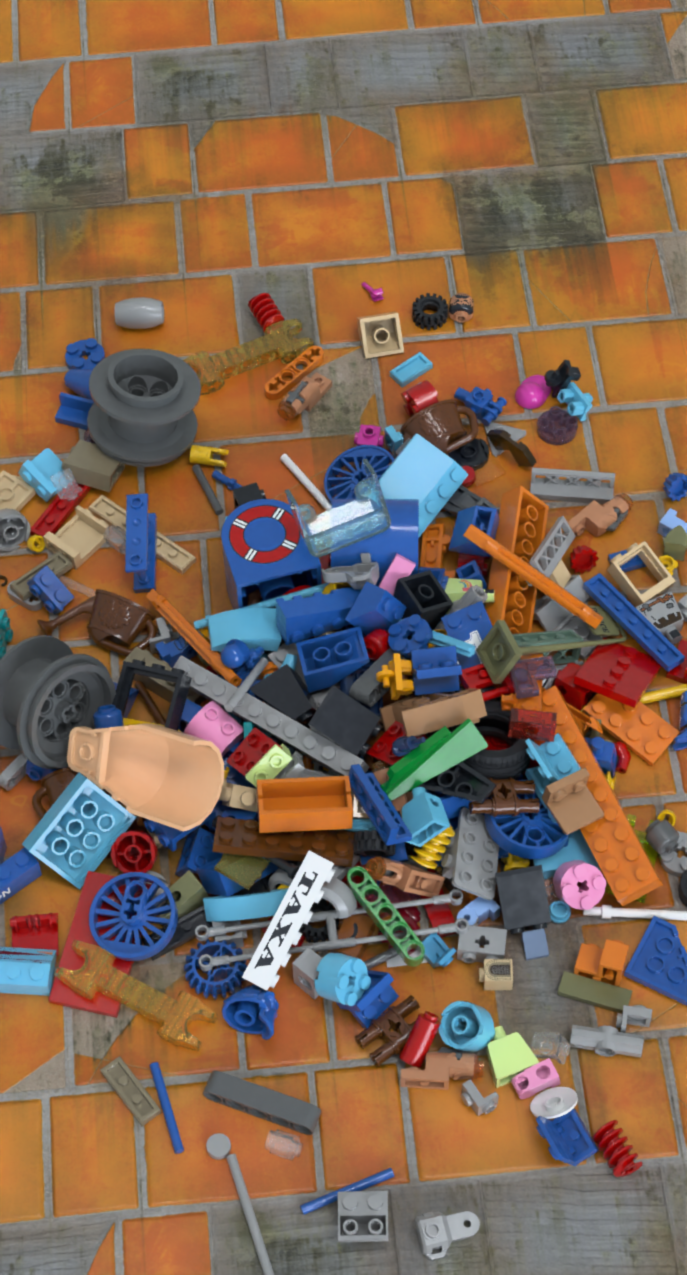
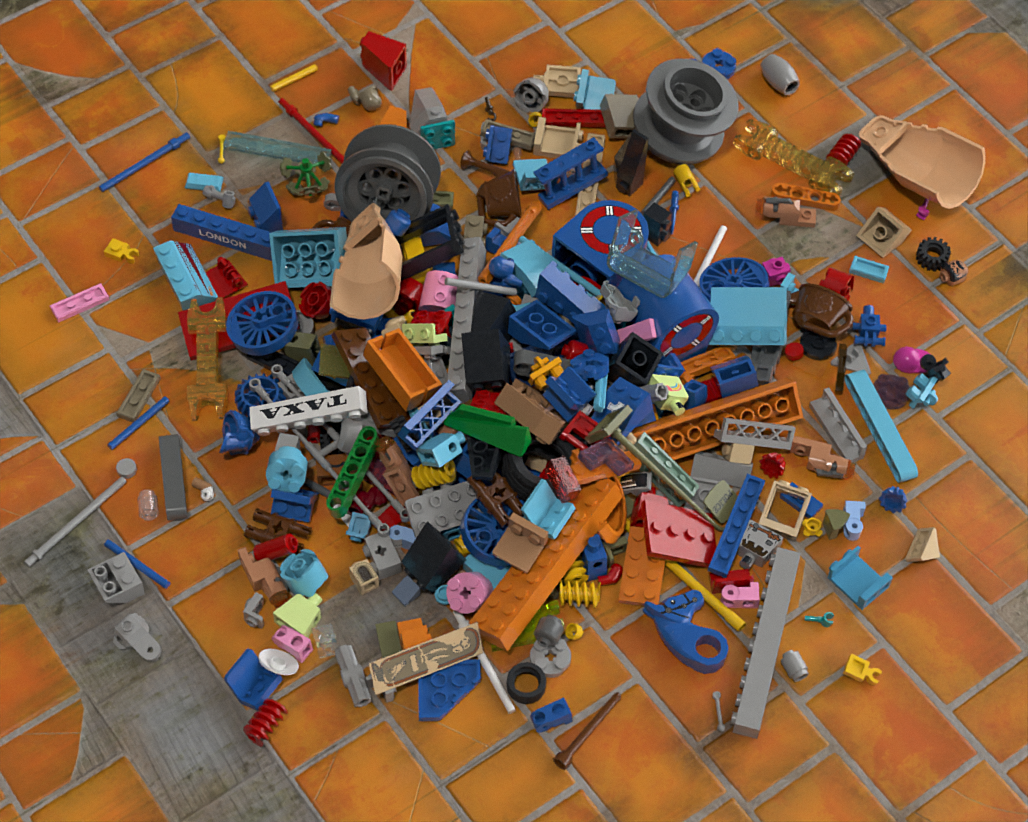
camera: 55 degrees right, 0 degrees up
clear bracket [50,468,83,501] -> none
dark blue piece [392,736,426,757] -> none
orange piece [463,524,603,629] -> none
none -> arm [192,477,214,501]
none -> sticker [369,622,483,695]
none -> medium azure bracket [512,159,559,191]
none -> yellow piece [559,580,601,608]
none -> black wedge [613,129,649,197]
none -> medium azure beam [845,369,918,483]
none -> light nougat windscreen [859,115,986,209]

